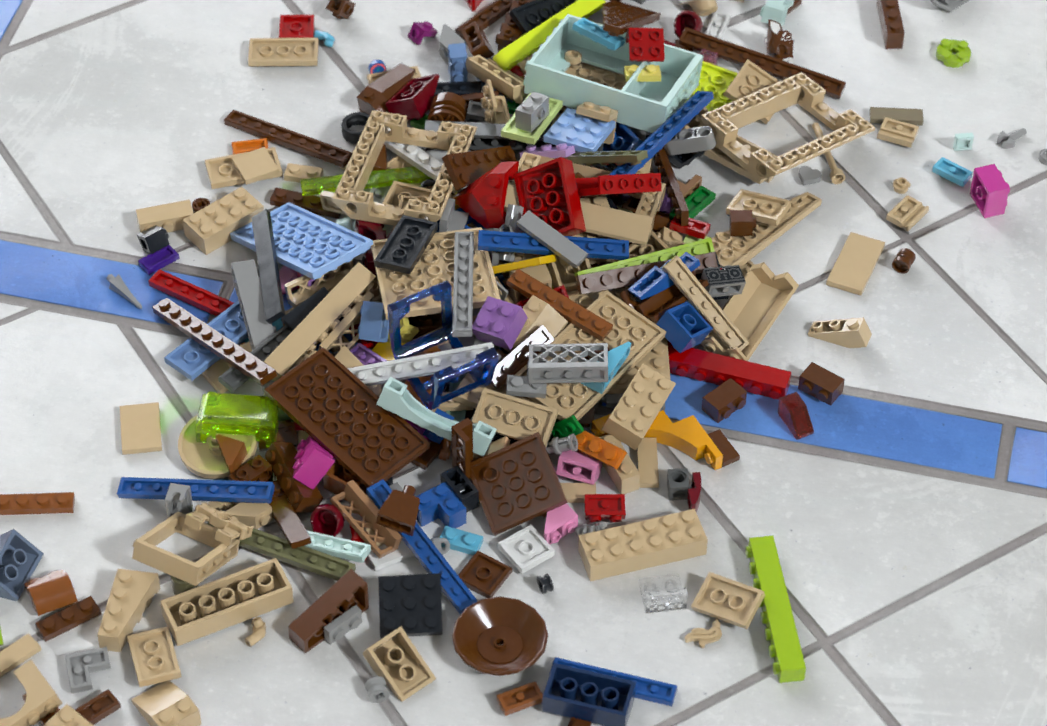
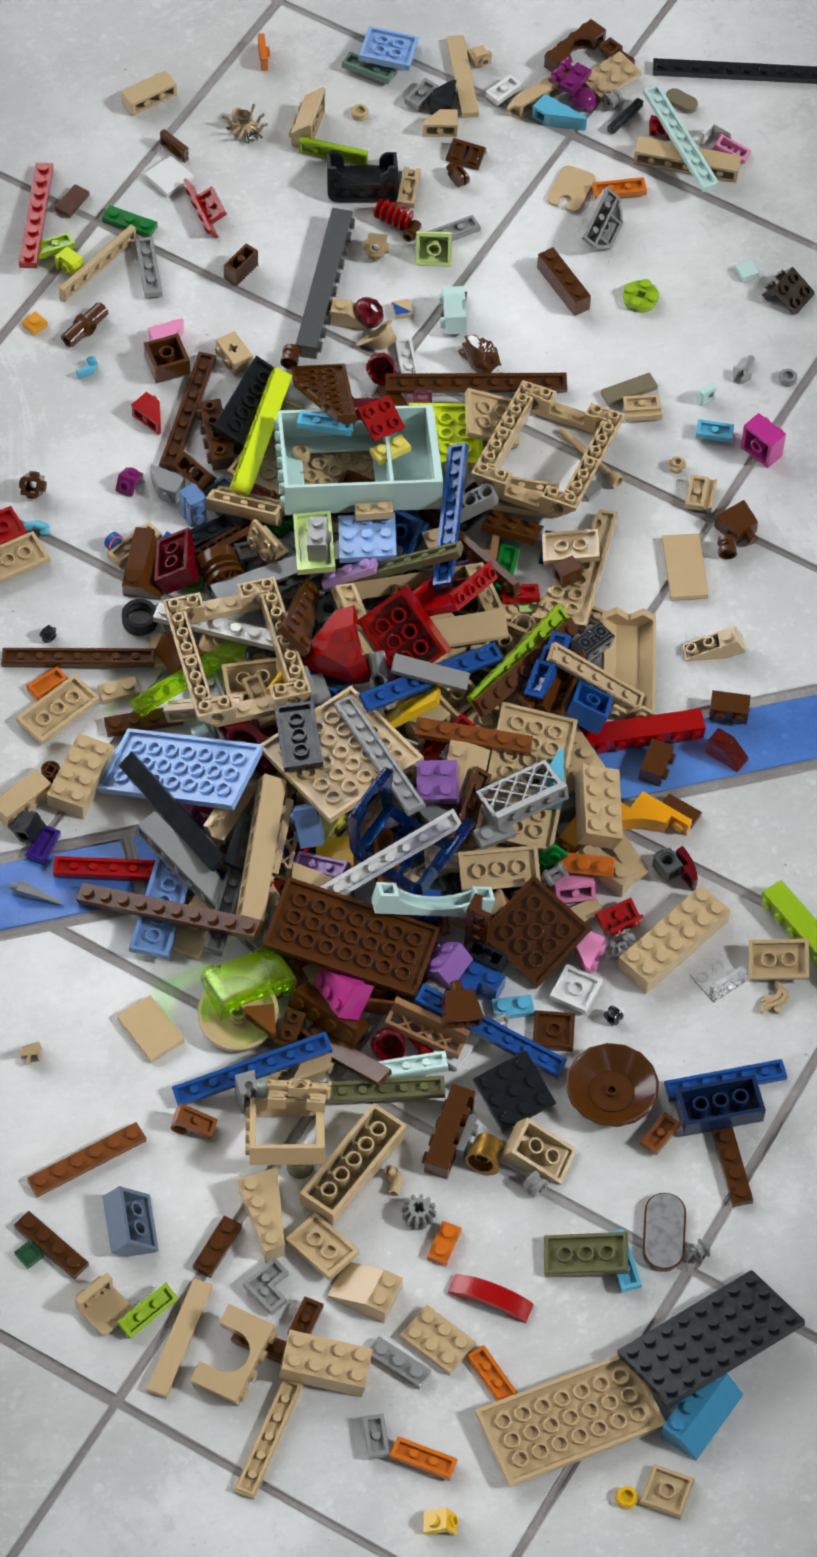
camera: 30 degrees left, 10 degrees up
dark orange brick [24,570,78,616] -> none
tan tile [232,147,279,185] -> none
none -> tan tile [18,1042,42,1065]
none -> black plate [39,625,57,642]
none -> dark orange plate [170,1103,218,1140]
none -> light grey gear [401,1193,436,1230]
none -> medium lavender brick [422,942,473,988]
none -> orange plate [427,1221,462,1267]
none -> pearl gold hat [465,1133,506,1175]
none -> reddish brown plate [480,511,544,546]
none -> reddish brown torso [714,500,758,545]

